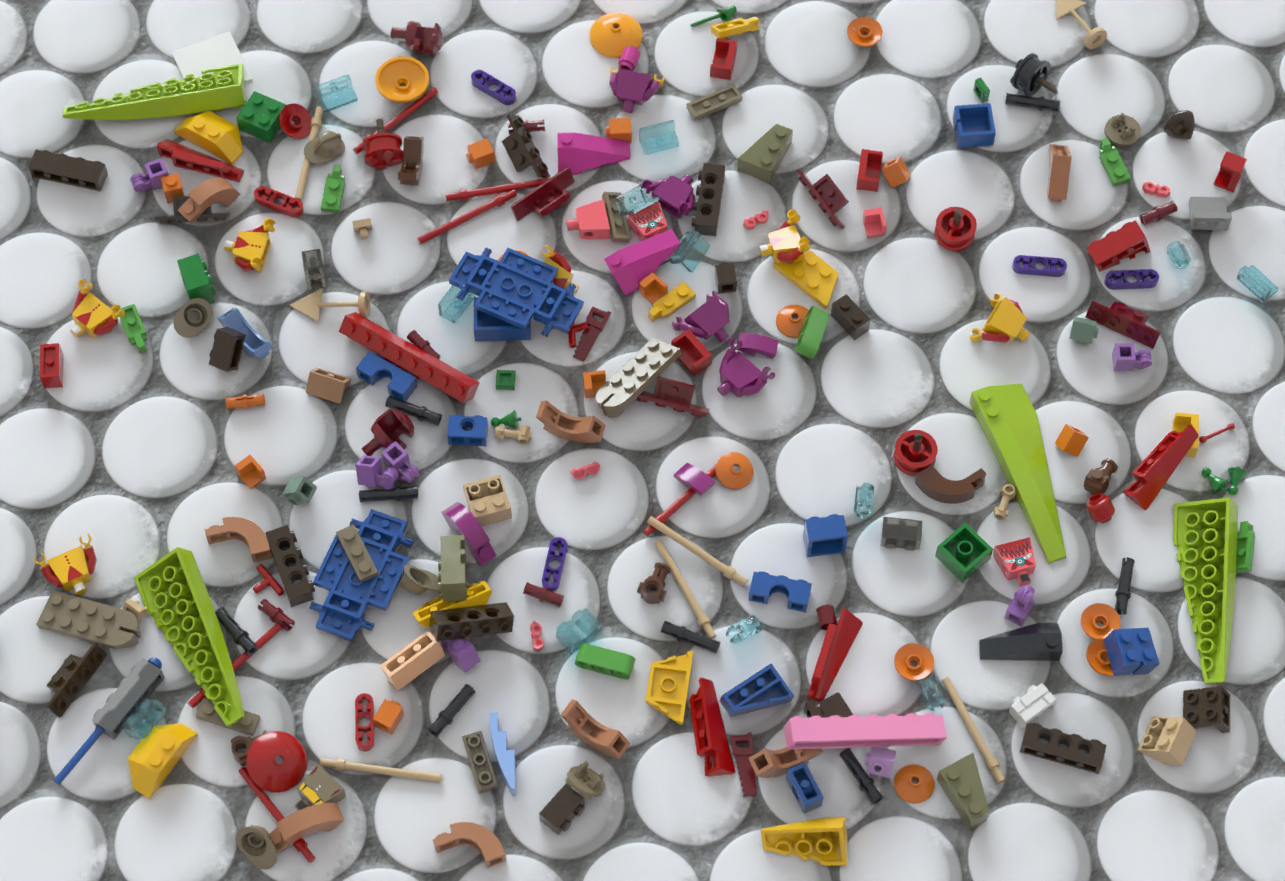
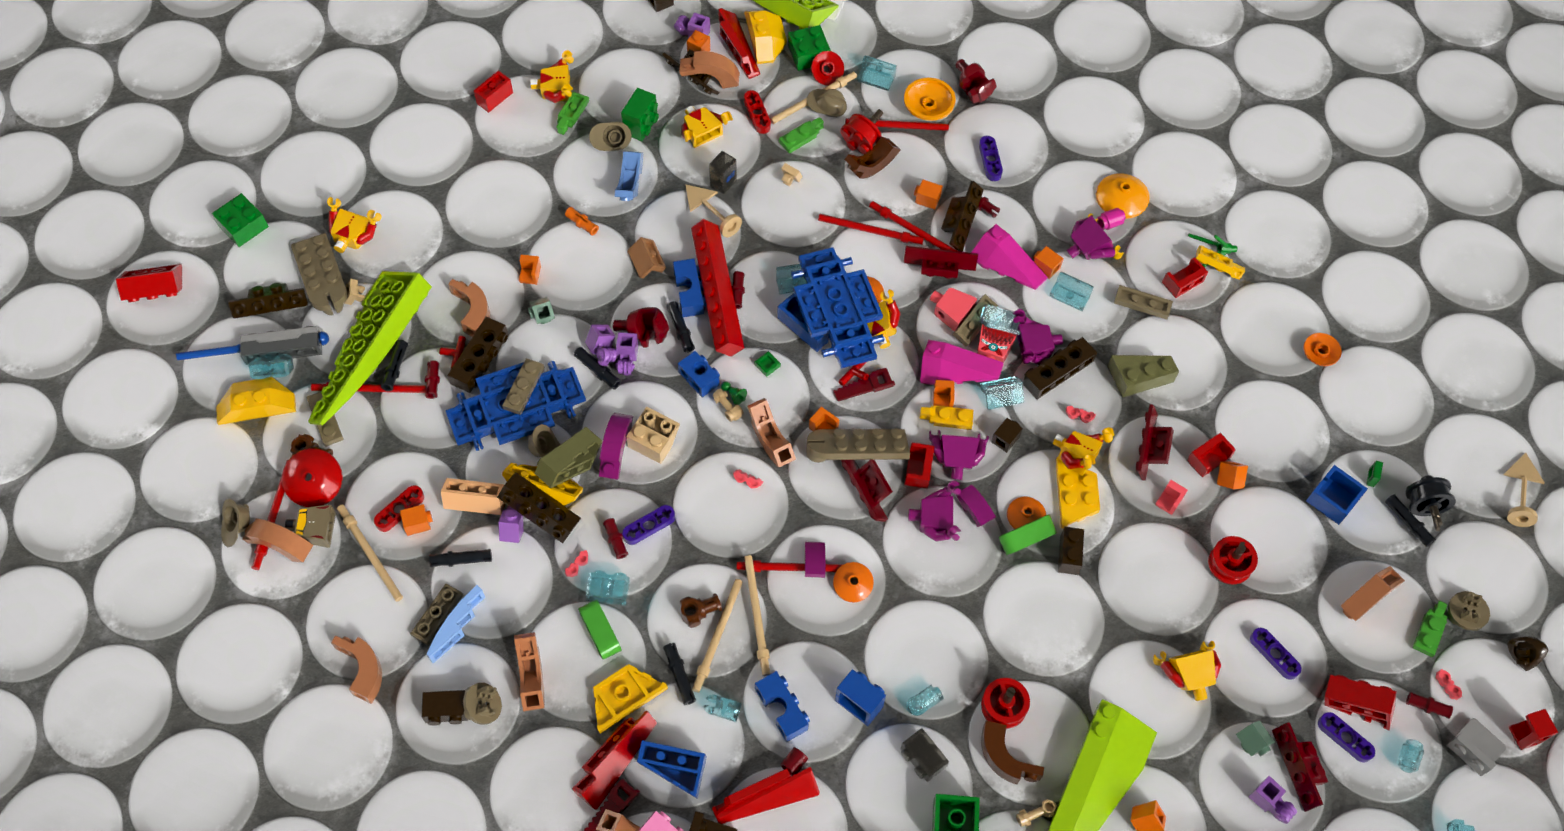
camera: 45 degrees right, 0 degrees up
dark brown brick [209,327,246,372] -> none

